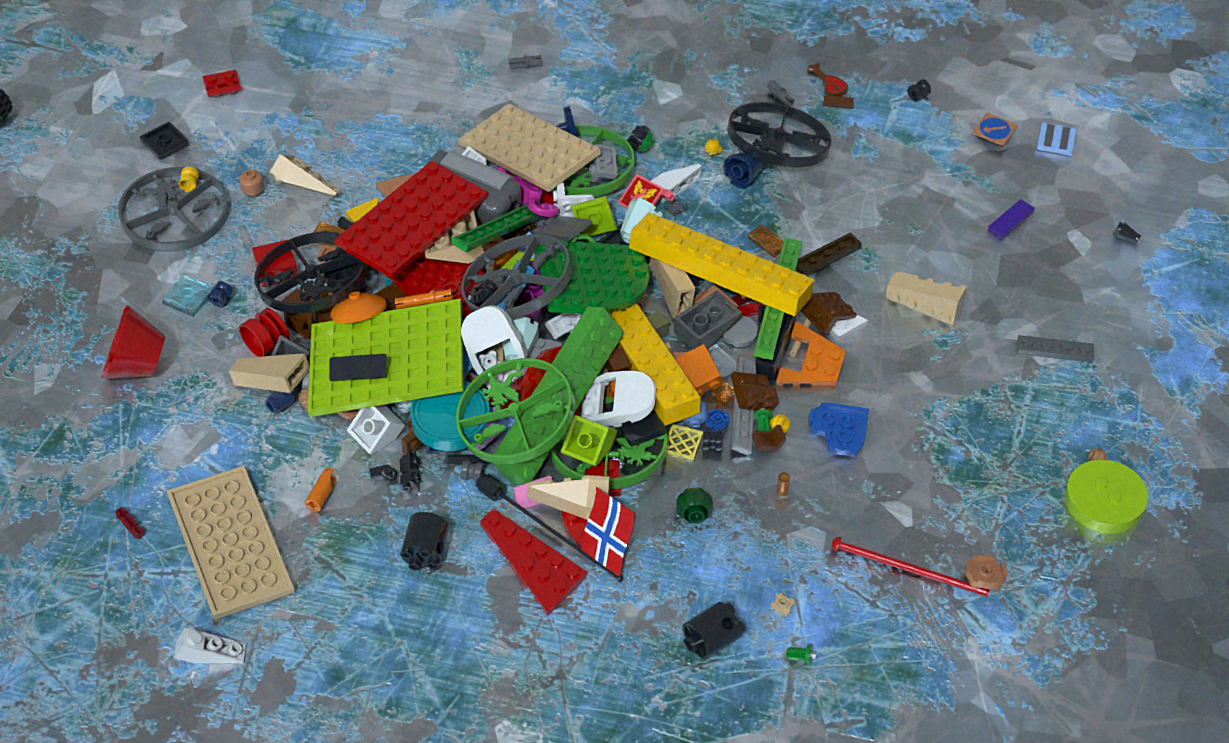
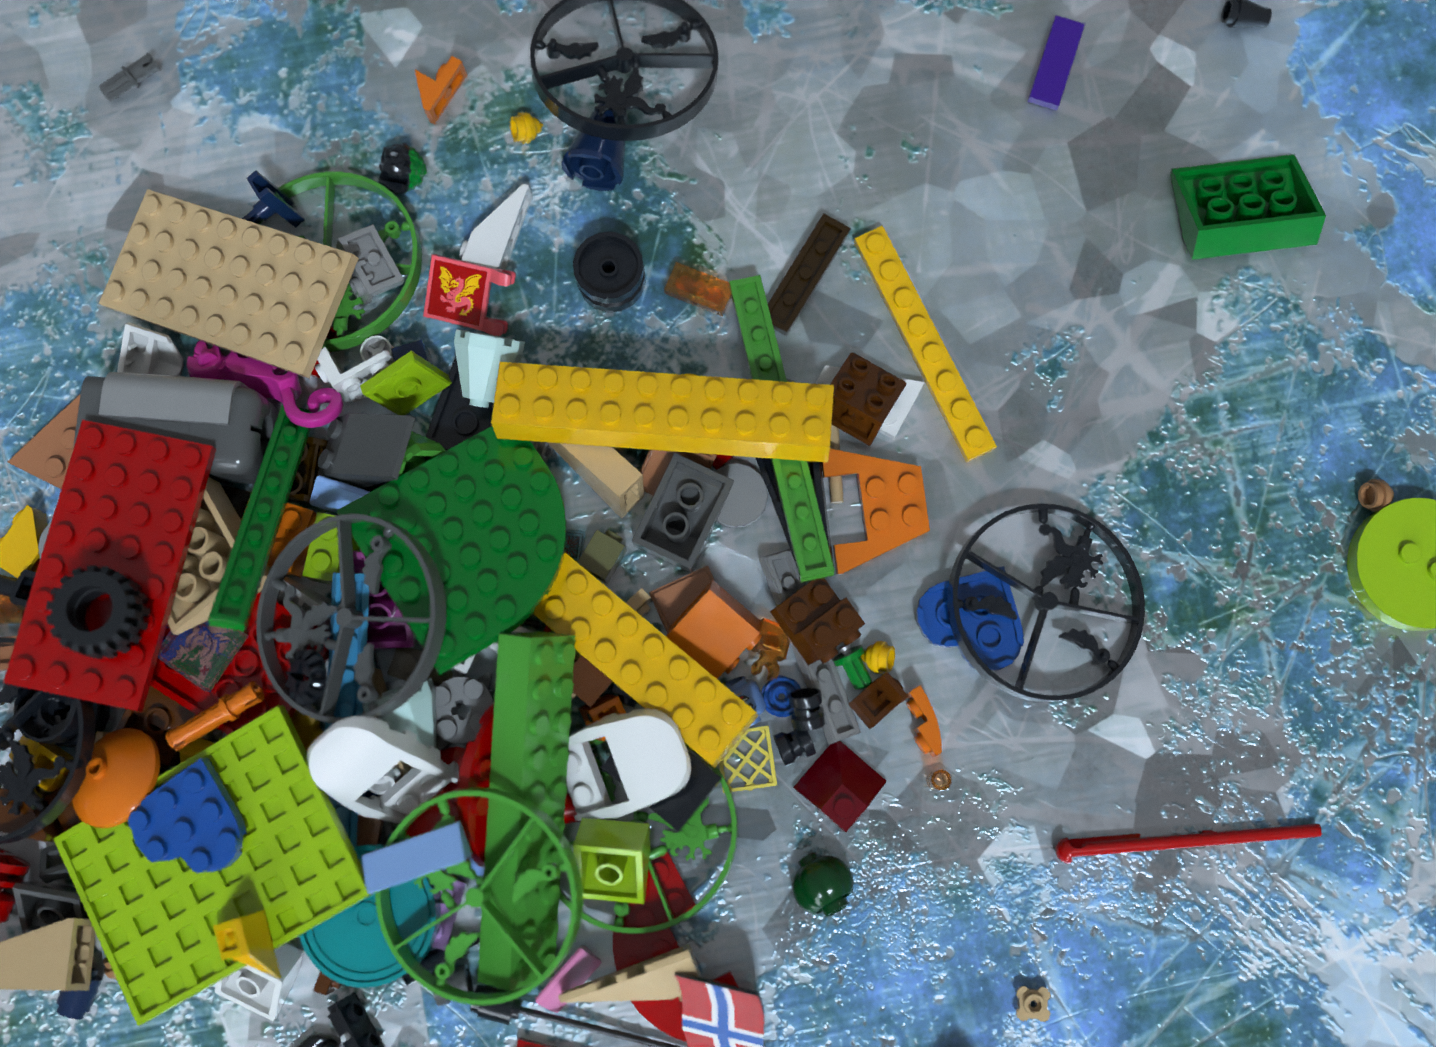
camera: 20 degrees left, 30 degrees up
black slope [329,354,389,381] -> none
clear light blue tile [663,195,688,217] -> none
tan wedge [885,271,967,325] -> none
nougat plate [965,555,1007,590] -> none
dark grey plate [1017,335,1094,363] -> none
none -> black tyre [46,565,150,659]
none -> blue plate [128,757,246,873]
none -> tile [158,621,249,692]
none -> yellow slope [213,910,282,979]
none -> light blue slope [362,821,472,894]
none -> orange slope [415,56,467,125]
none -> black wheel [573,231,646,313]
none -> black wheel [788,688,825,731]
none -> dark red slope [793,741,887,833]
none -> yellow plate [854,225,997,463]
none -> orange slope [906,685,942,757]
none -> black piece [947,503,1145,702]
none -> green slope [1171,154,1326,260]

